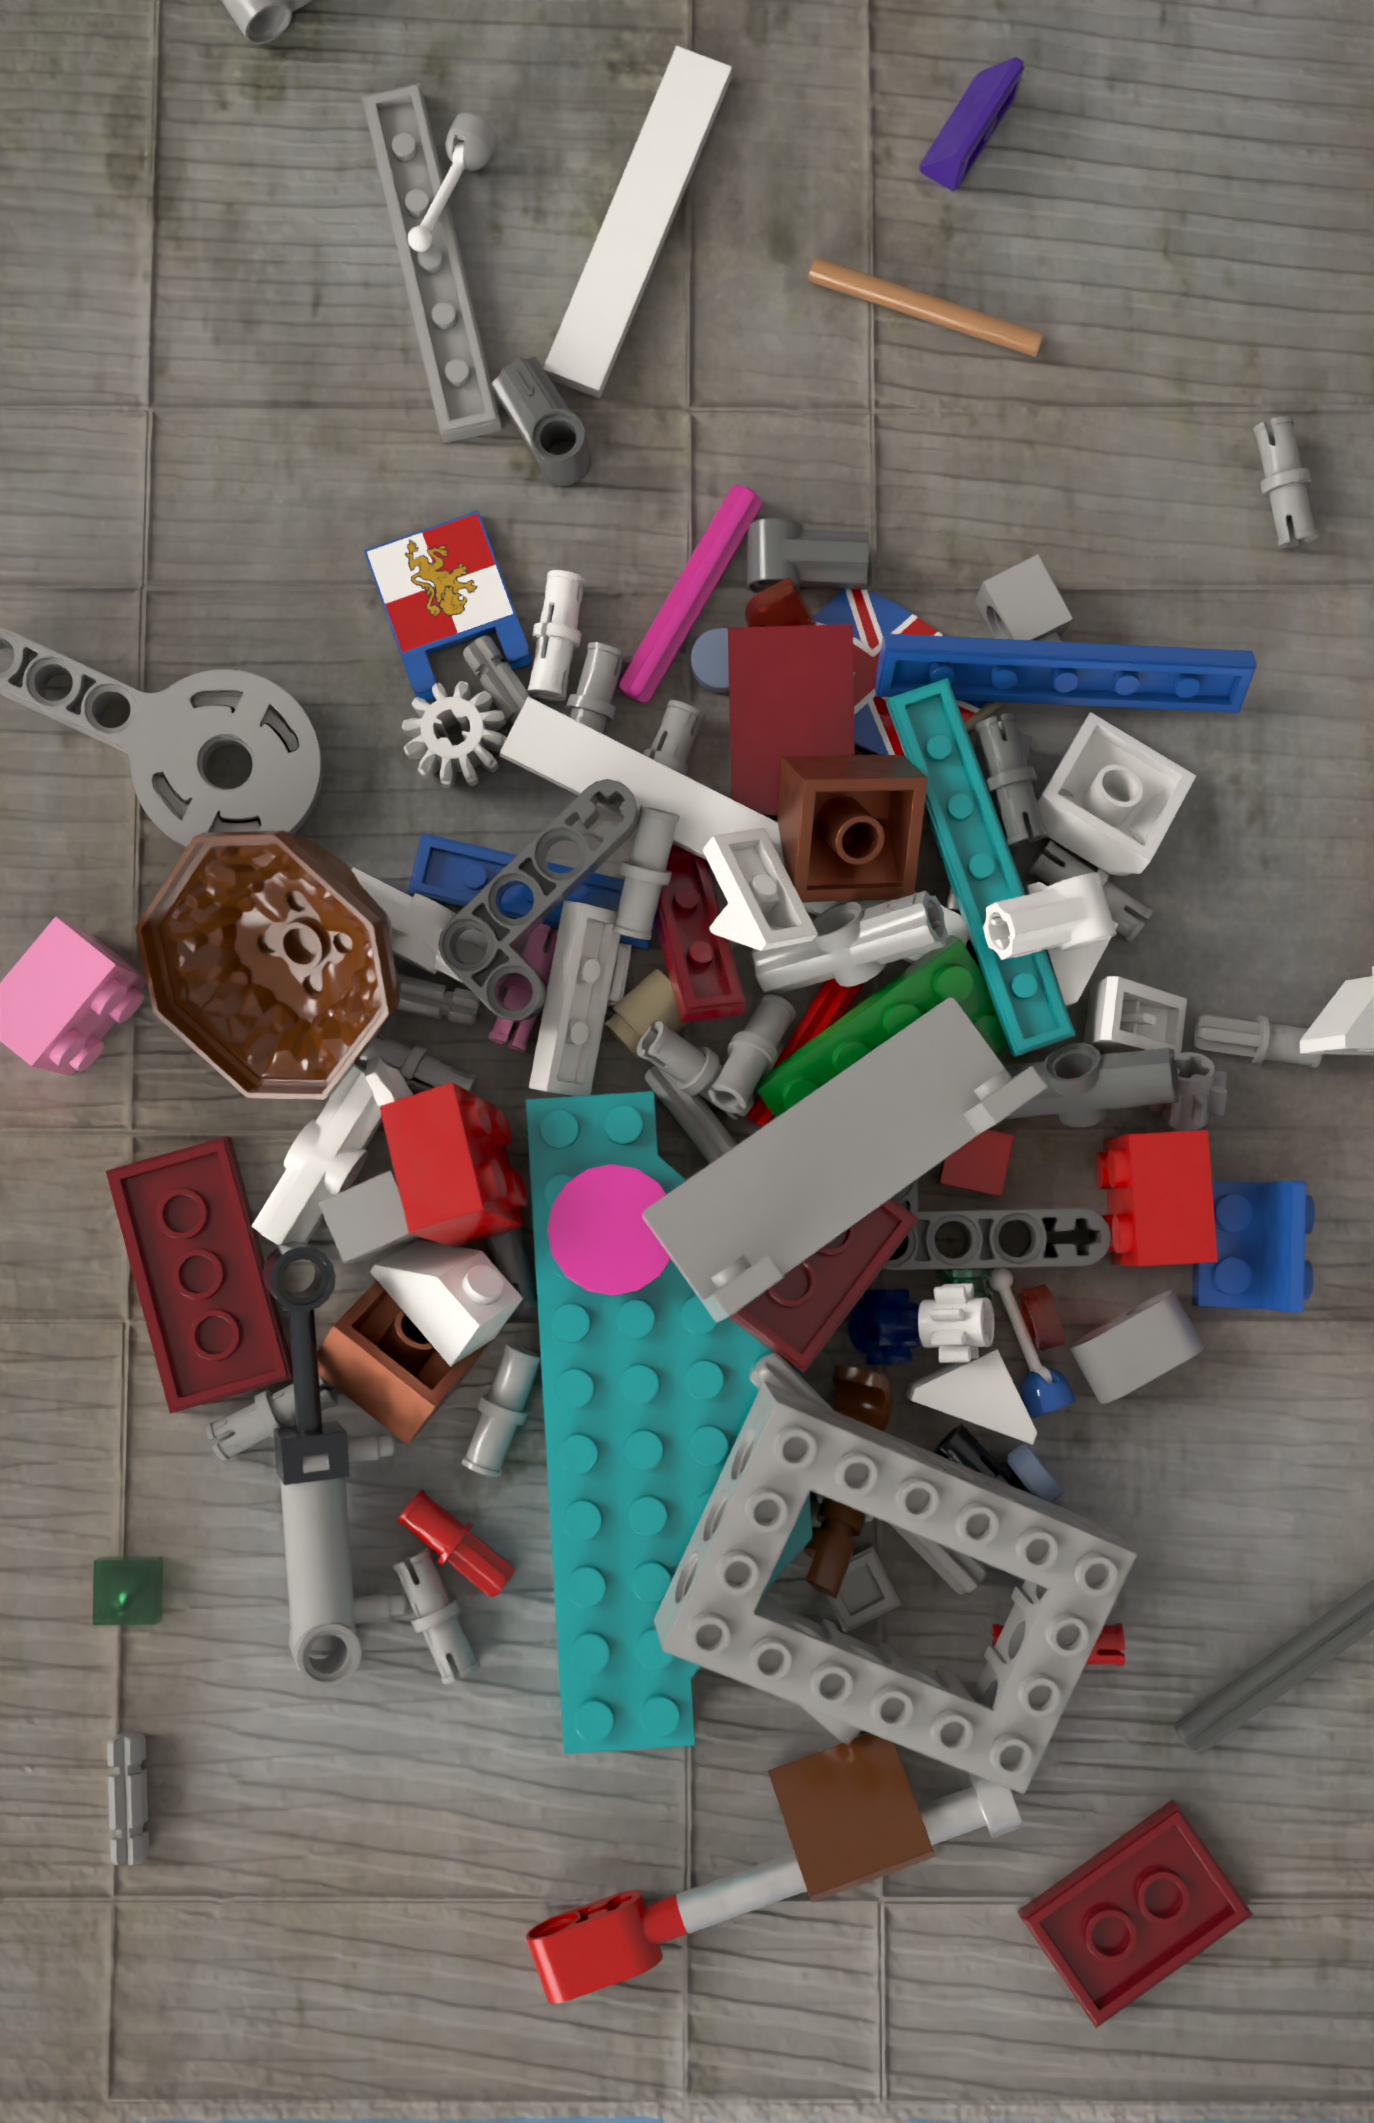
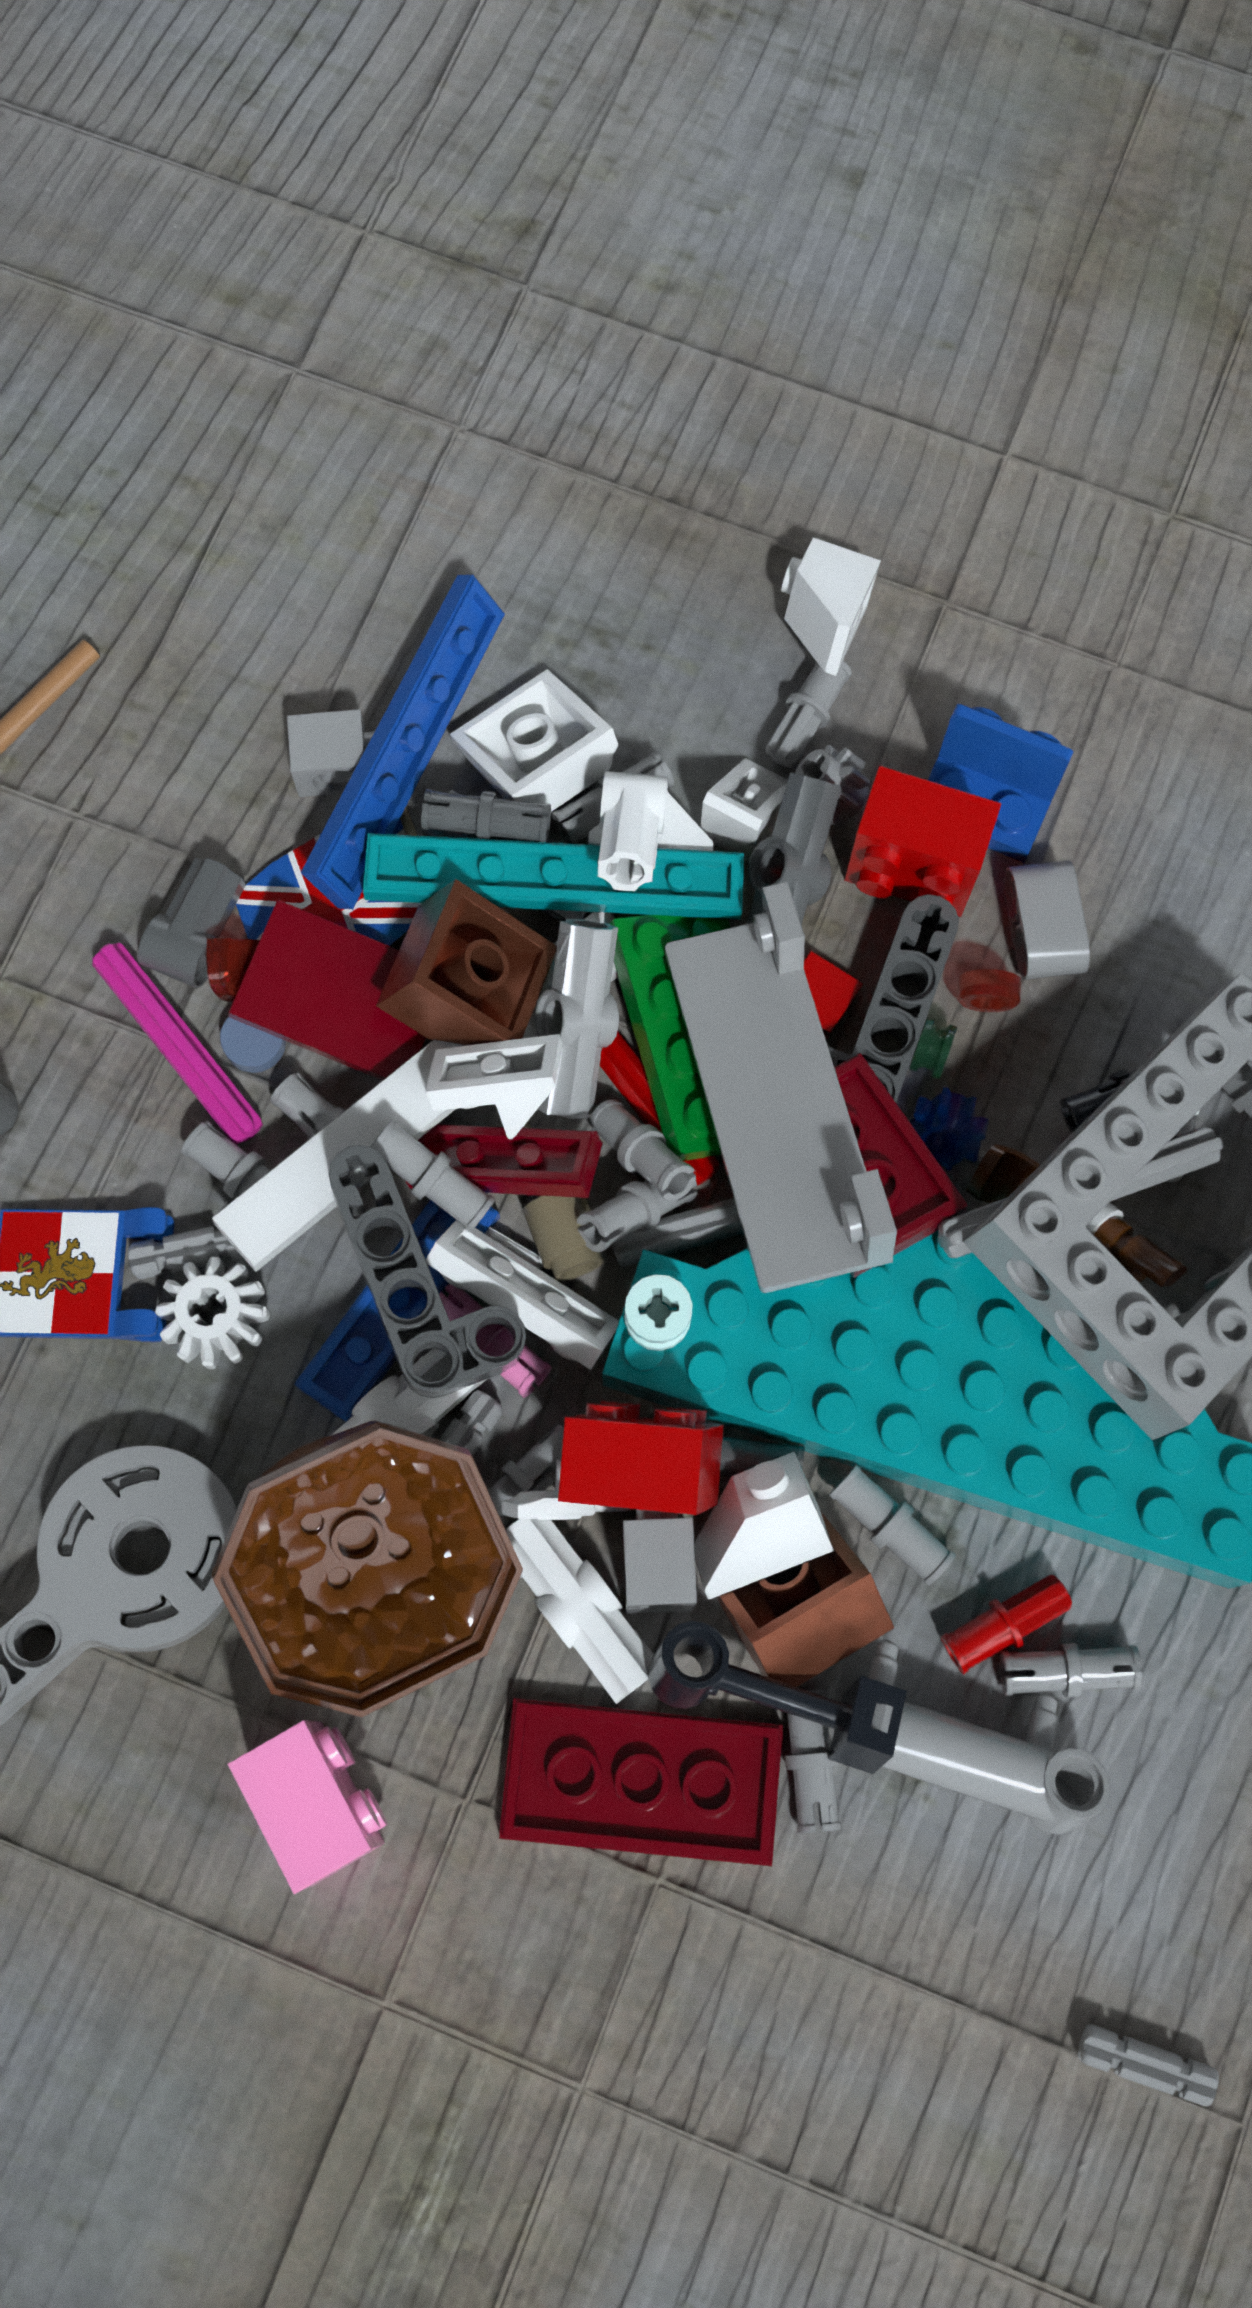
camera: 70 degrees left, 10 degrees down
clear green tile [93,1557,163,1625] -> none
white pin [527,570,586,701] -> none
dark pink tile [547,1164,671,1296] -> none
light grey tile [826,1543,901,1633] -> none
white slope [905,1346,1037,1445] -> none
white gear [918,1283,995,1363] -> none
hinge [988,1268,1076,1418] -> none
sand blue tile [1007,1442,1066,1503] -> none
light grey pin [1253,416,1319,549] -> none
none -> light aqua wheel [624,1274,693,1351]

